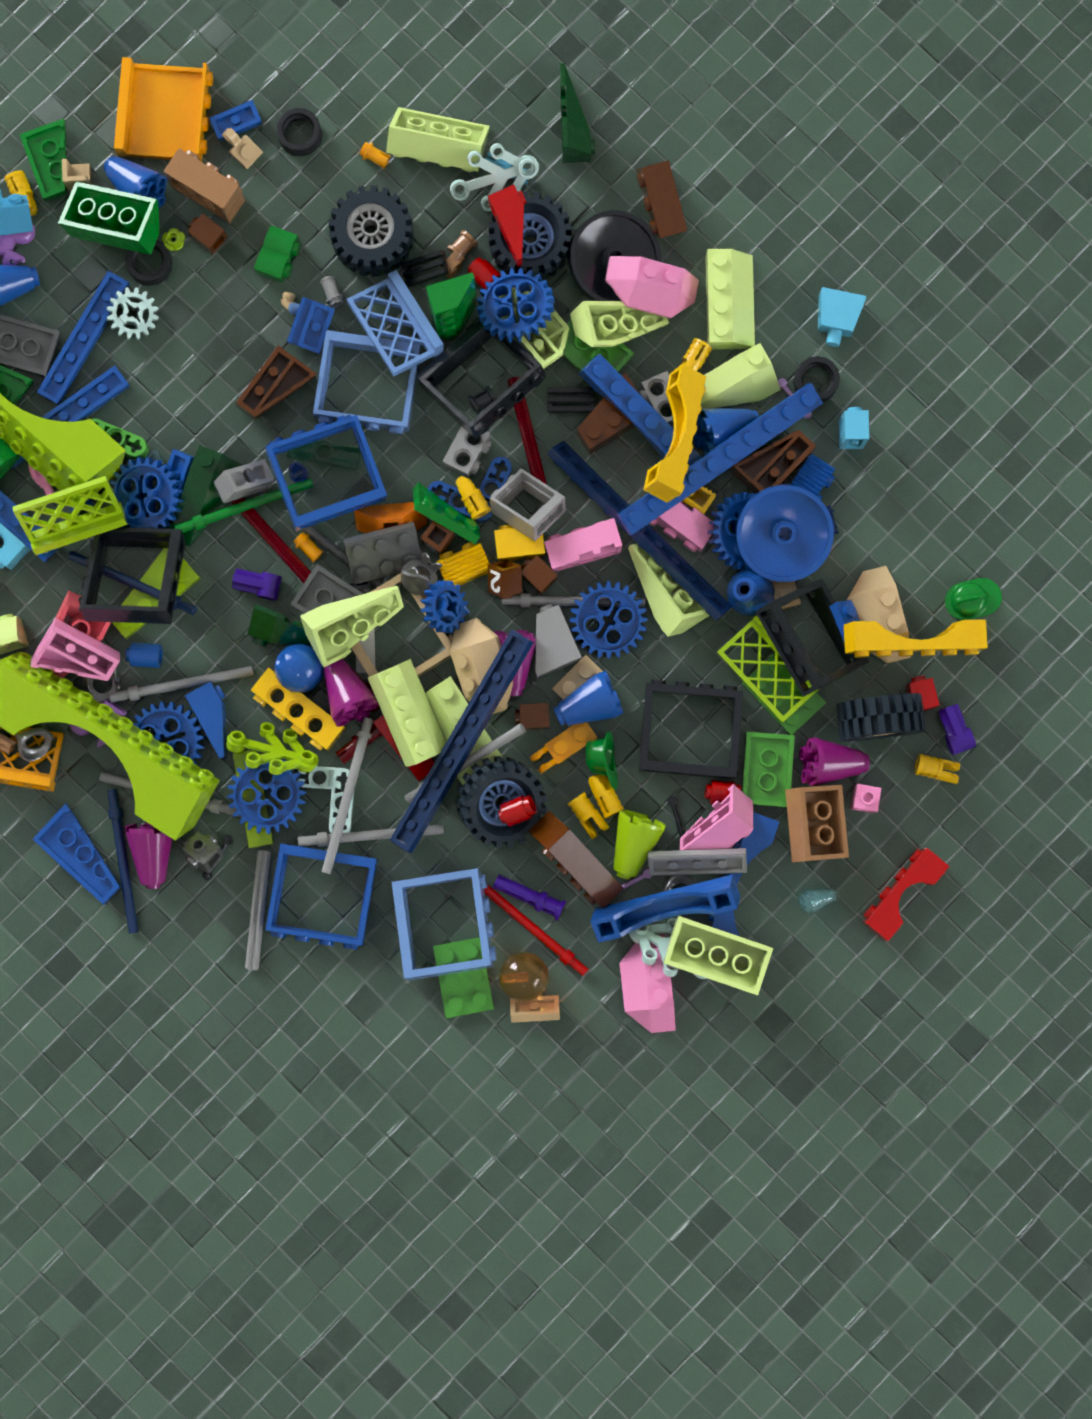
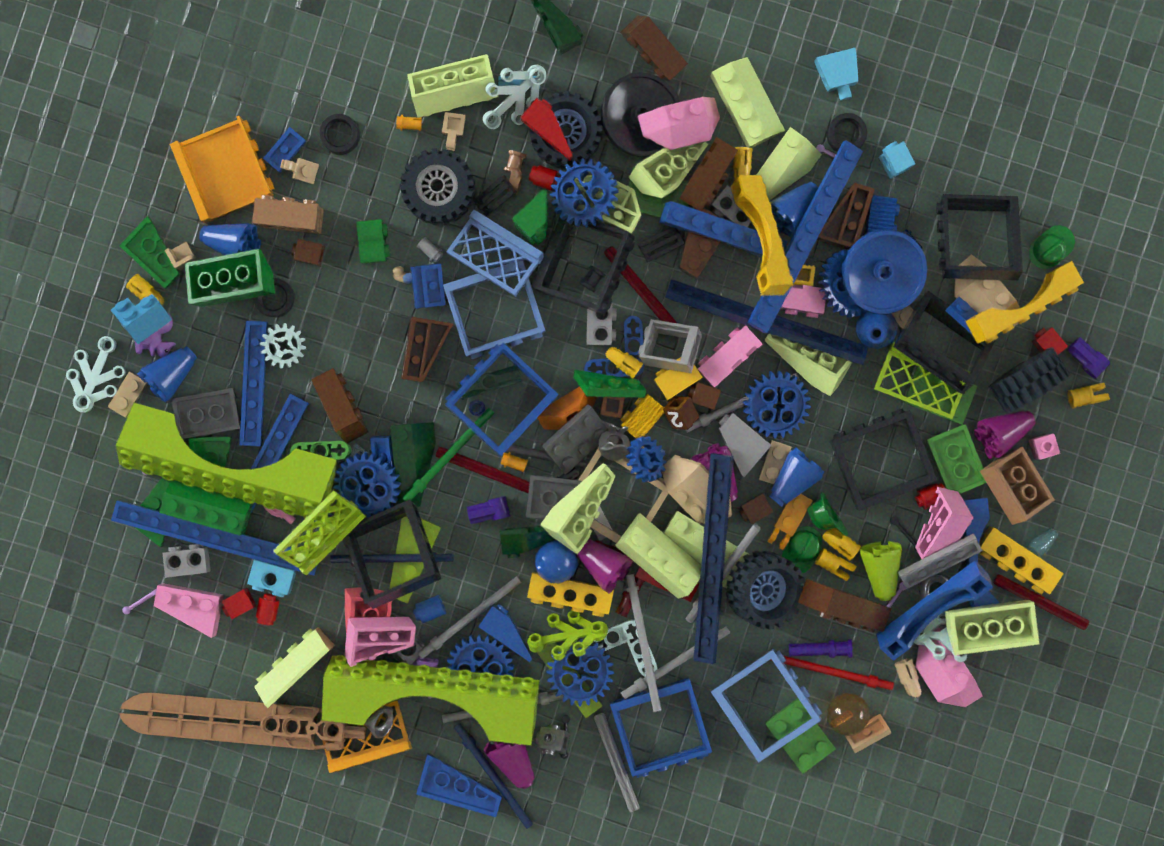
camera: 25 degrees left, 5 degrees up
lime plate [162,228,185,251] -> none
light grey brick [214,459,275,503] -> none
red brick [498,795,537,827] -> none
red arch [862,848,950,941] -> none
none -> reddish brown wedge [311,368,369,443]
none -> tan plate [442,112,466,151]
none -> reddish brown wedge [680,137,738,211]
none -> green piece [782,526,823,574]
none -> tan hinge [894,658,922,698]
none -> black window [936,194,1023,281]
none -> yellow brick [979,526,1064,595]
none -> dark red axle [993,574,1089,630]

